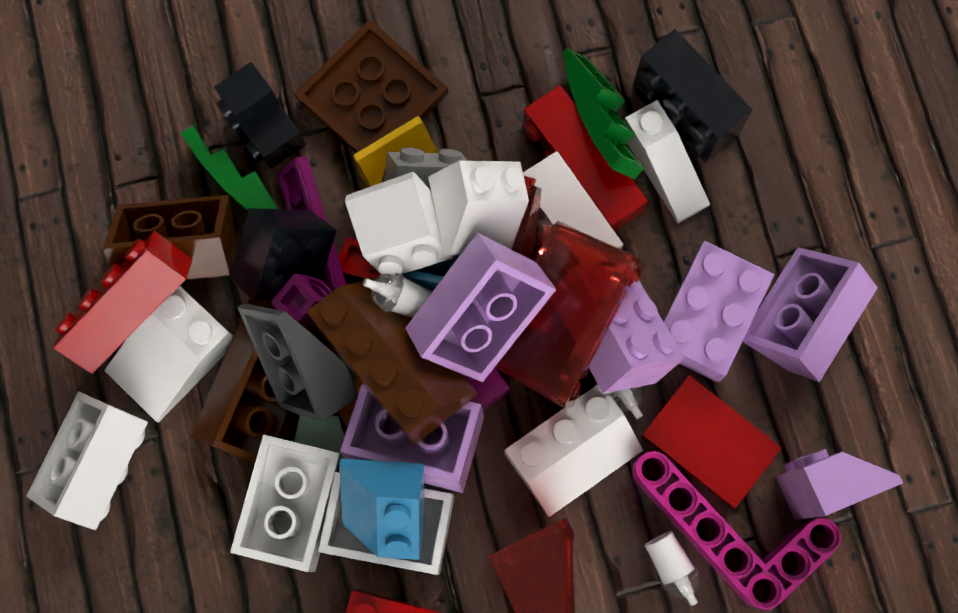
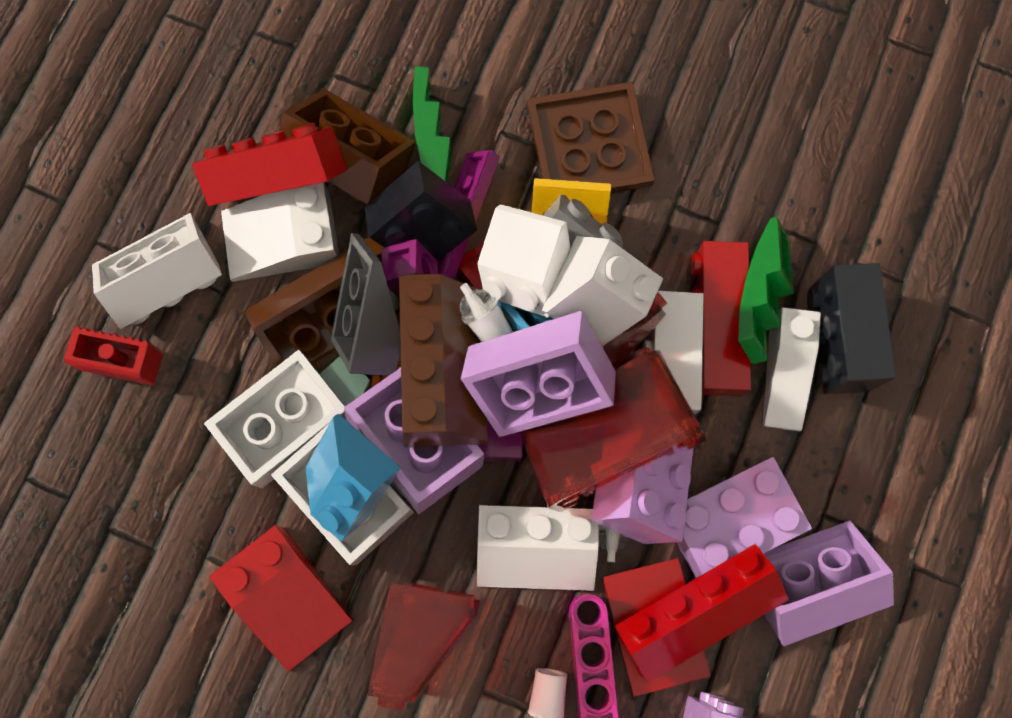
camera: 30 degrees right, 0 degrees up
black brick [214,62,306,169] -> none
none -> red brick [64,326,163,386]
none -> red brick [615,544,789,683]

